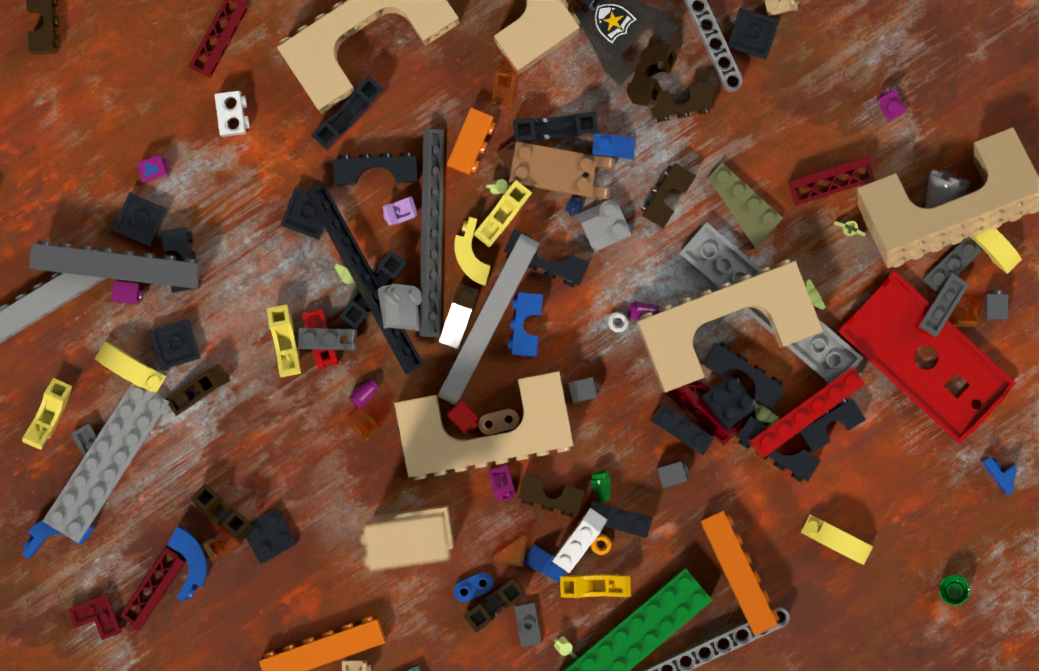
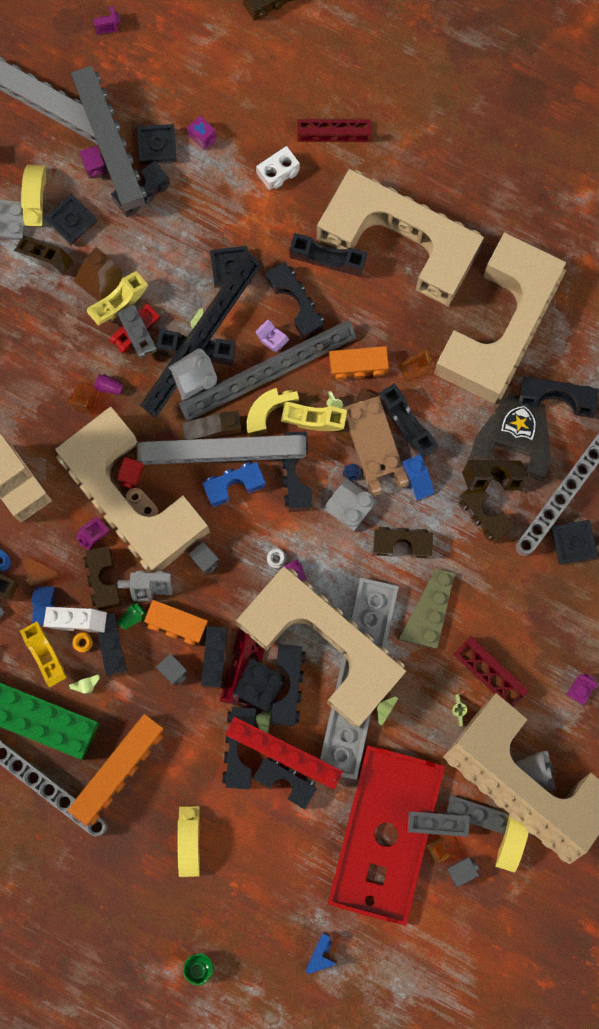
camera: 60 degrees right, 10 degrees down
none -> yellowish green piece [69,675,100,693]
none -> reddish brown slope [74,247,126,302]
none -> light grey plate [118,571,173,602]
none -> orange brick [144,600,209,646]

